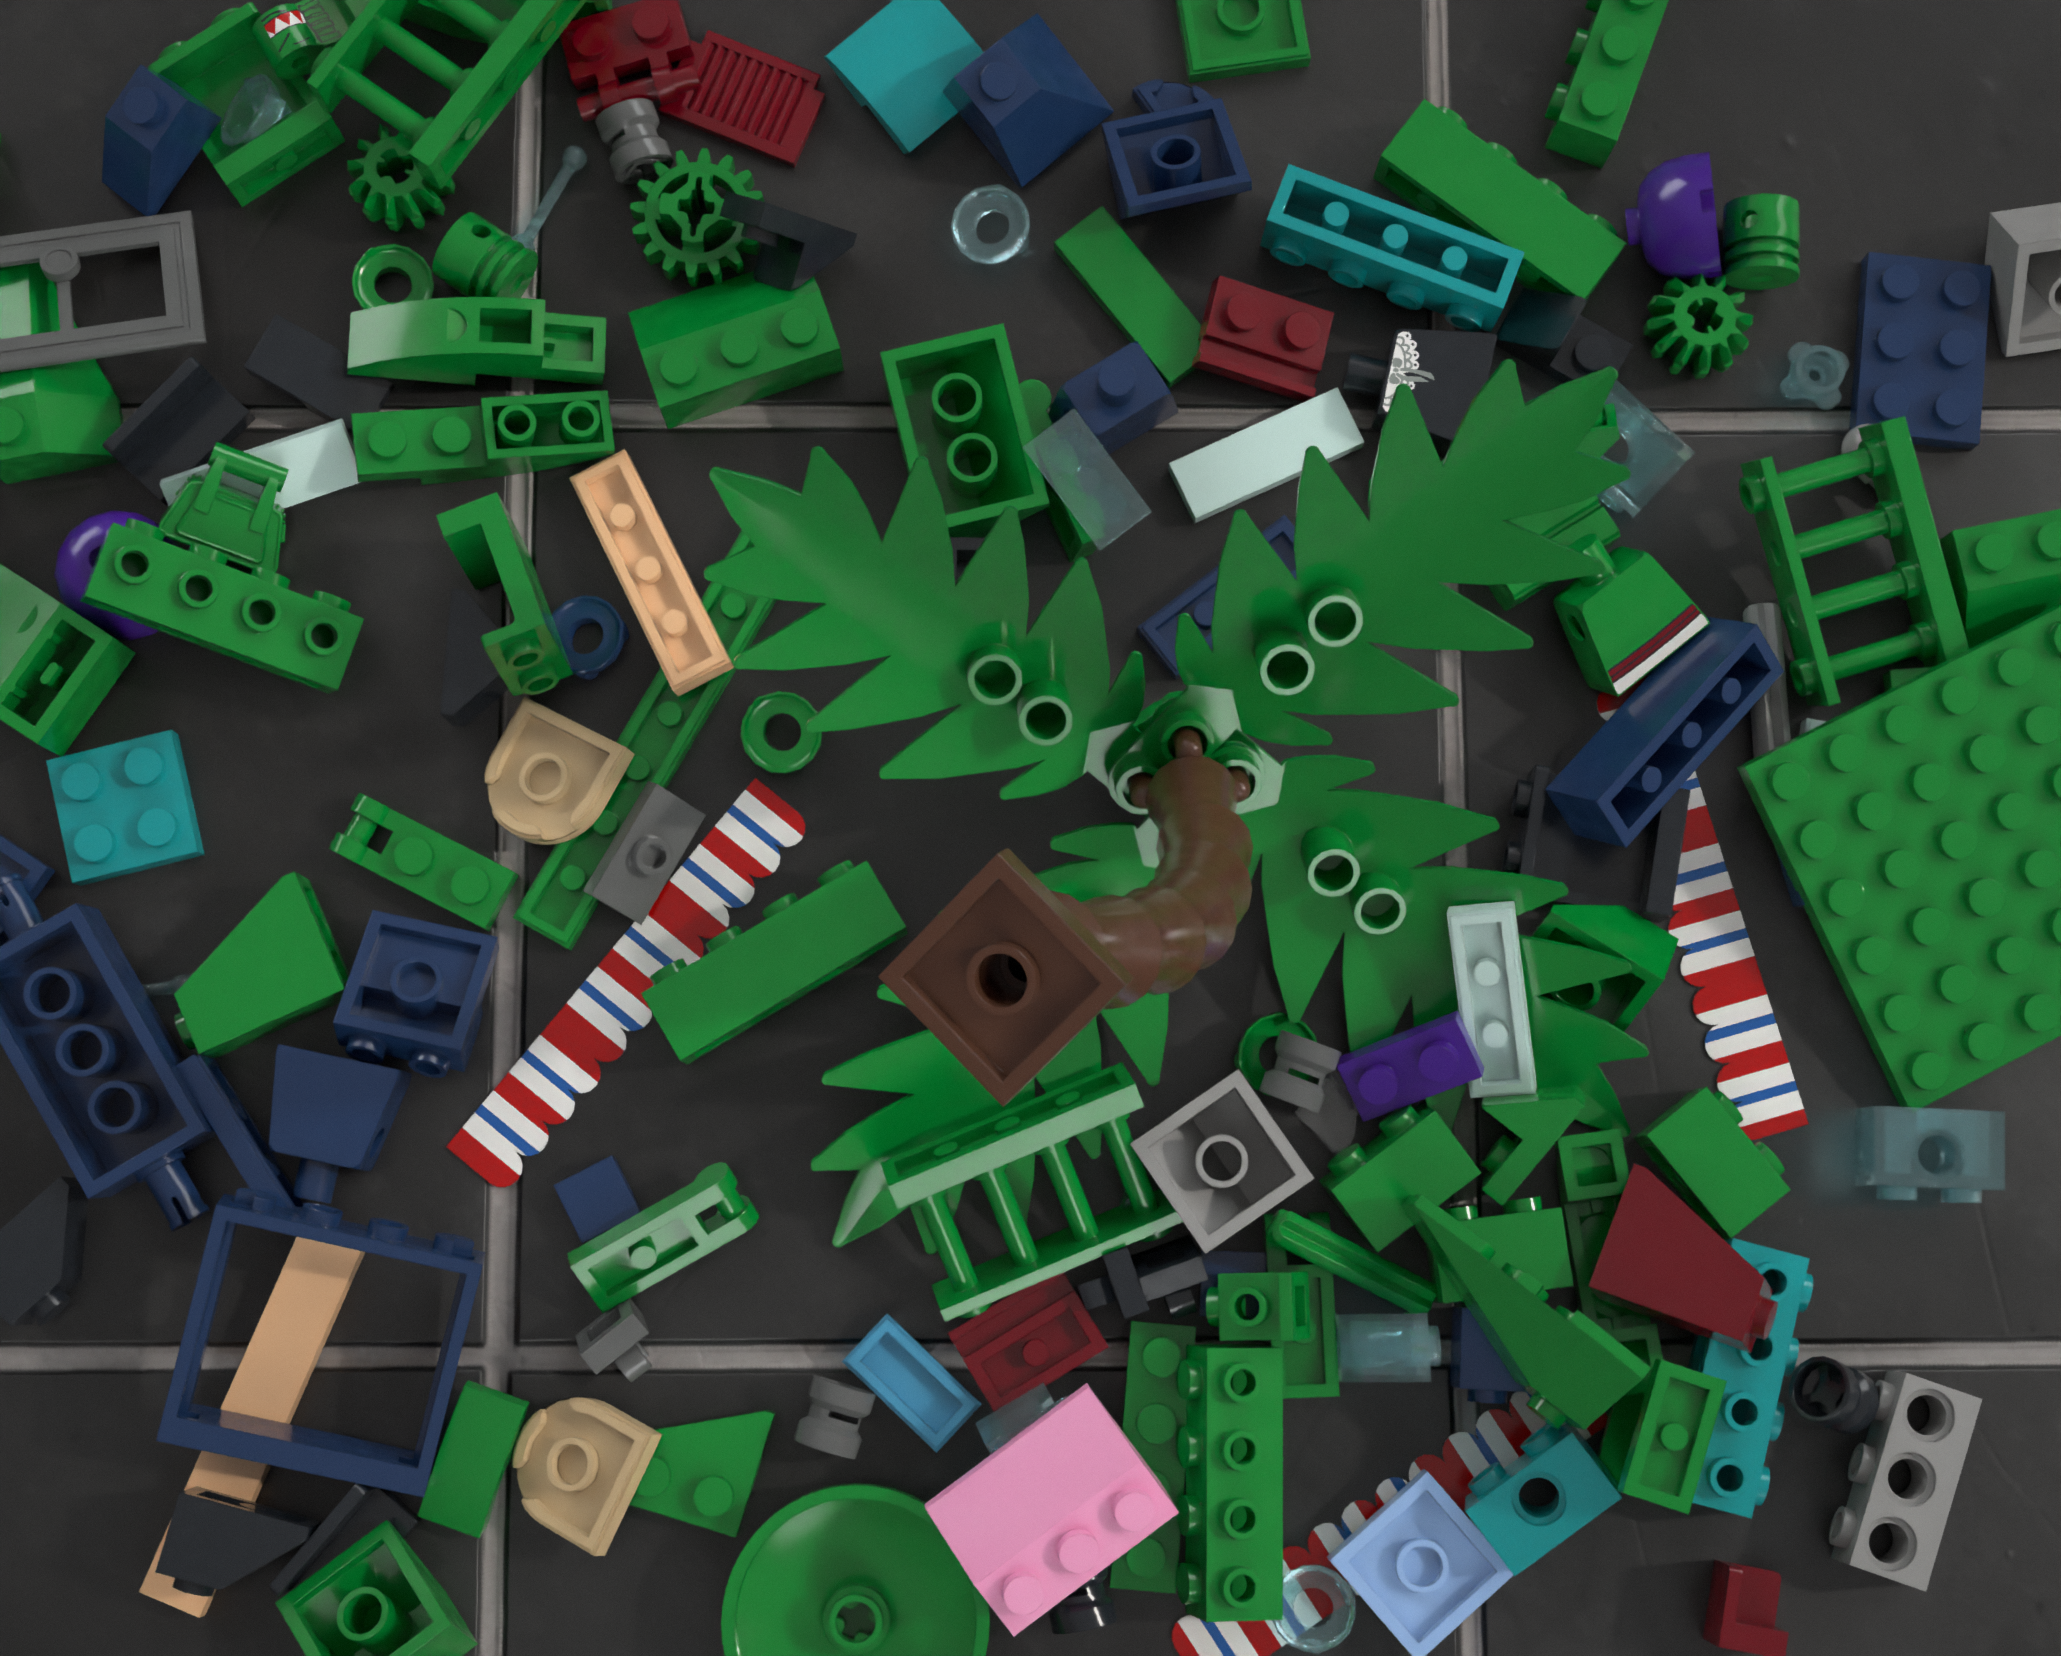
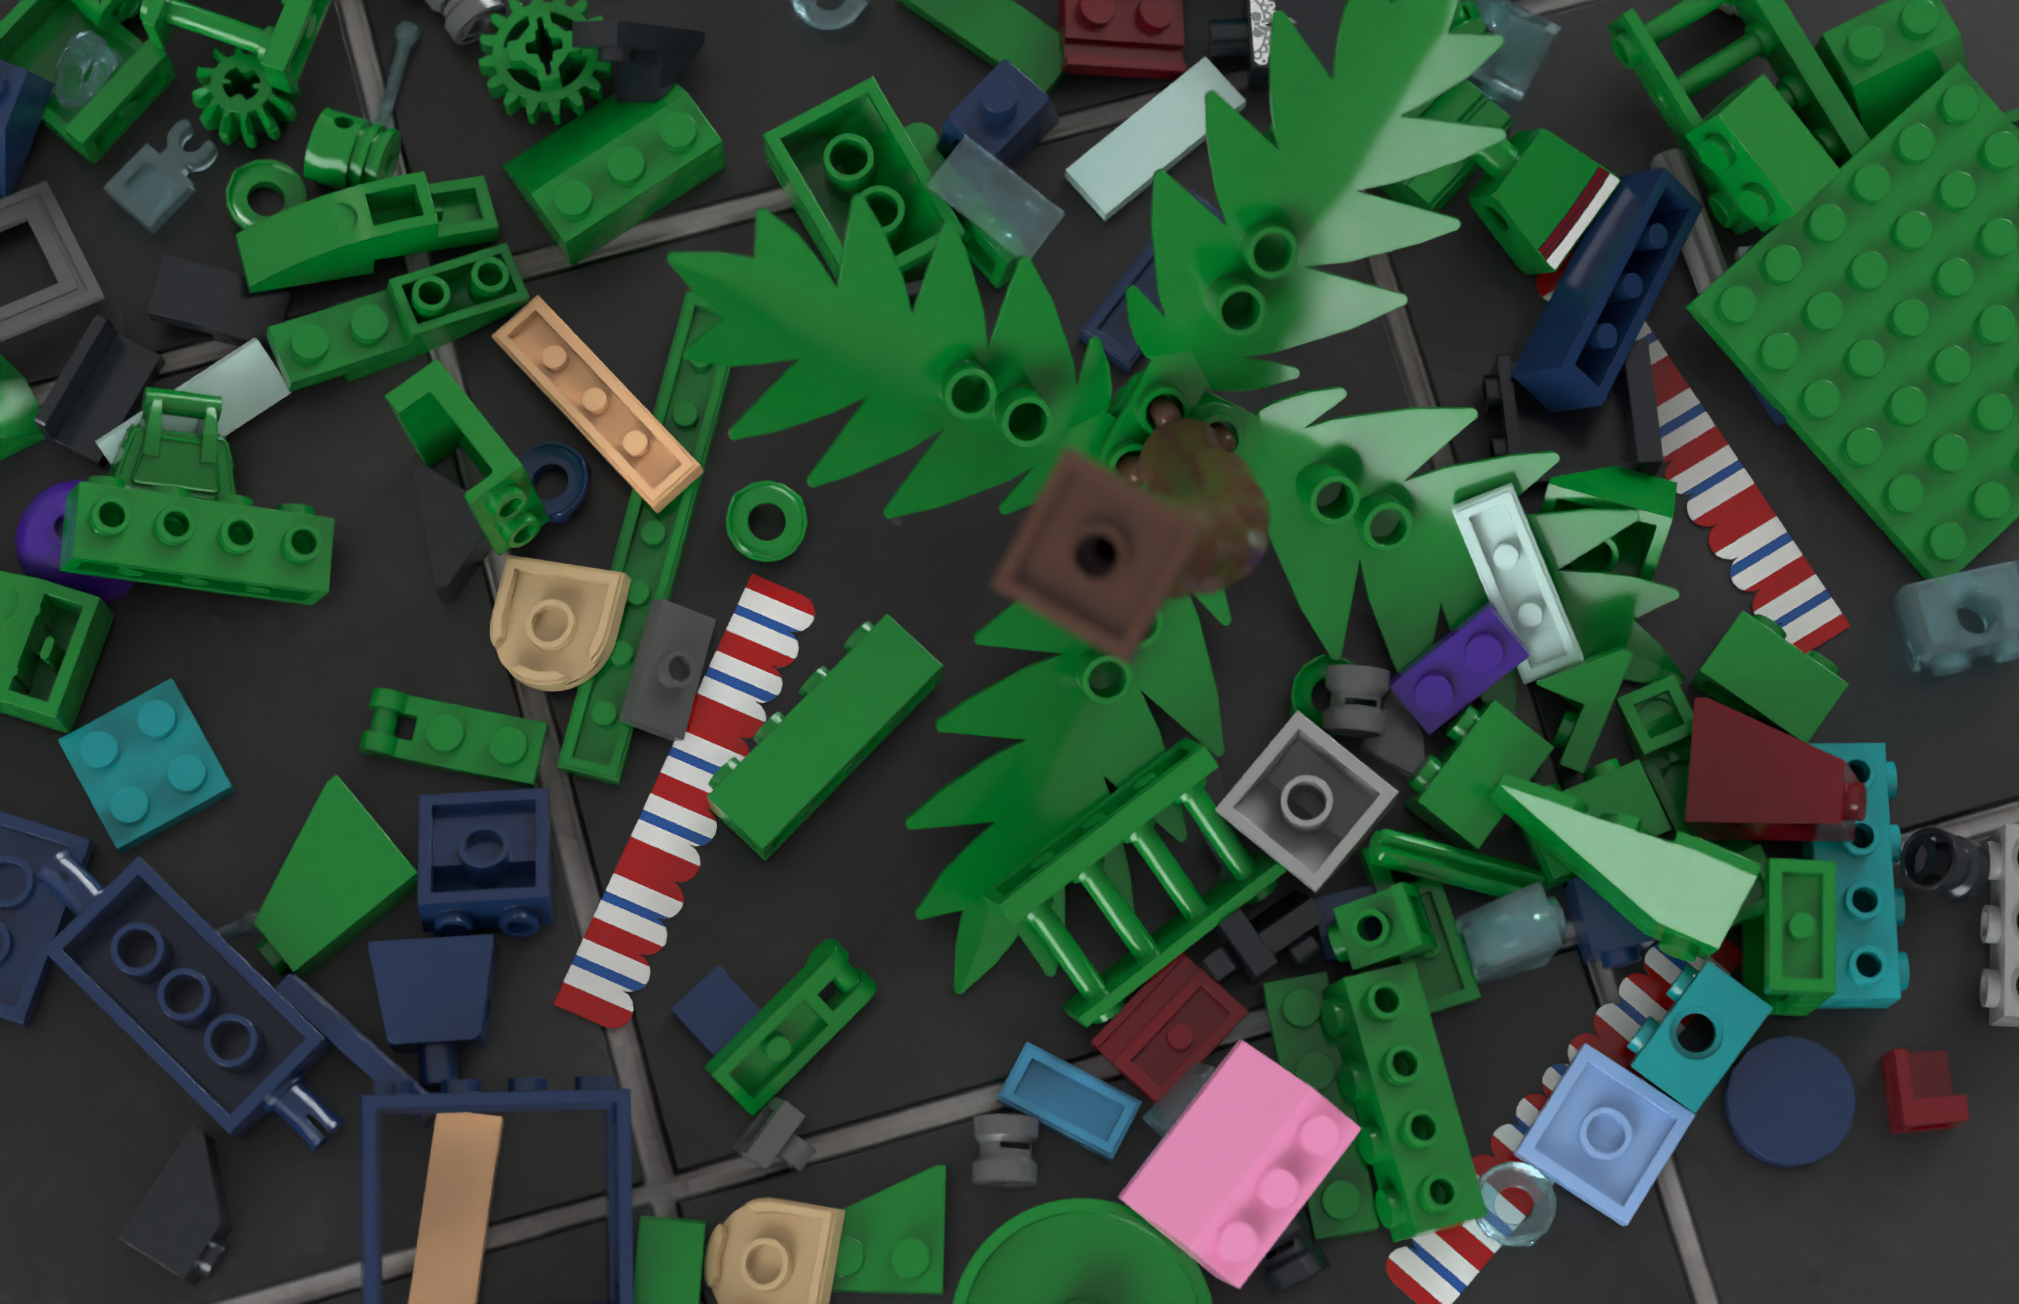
camera: 15 degrees left, 5 degrees down
none -> clear light blue plate [104,119,218,235]
none -> green brick [1685,73,1841,233]
none -> dark blue tile [1723,1036,1857,1168]

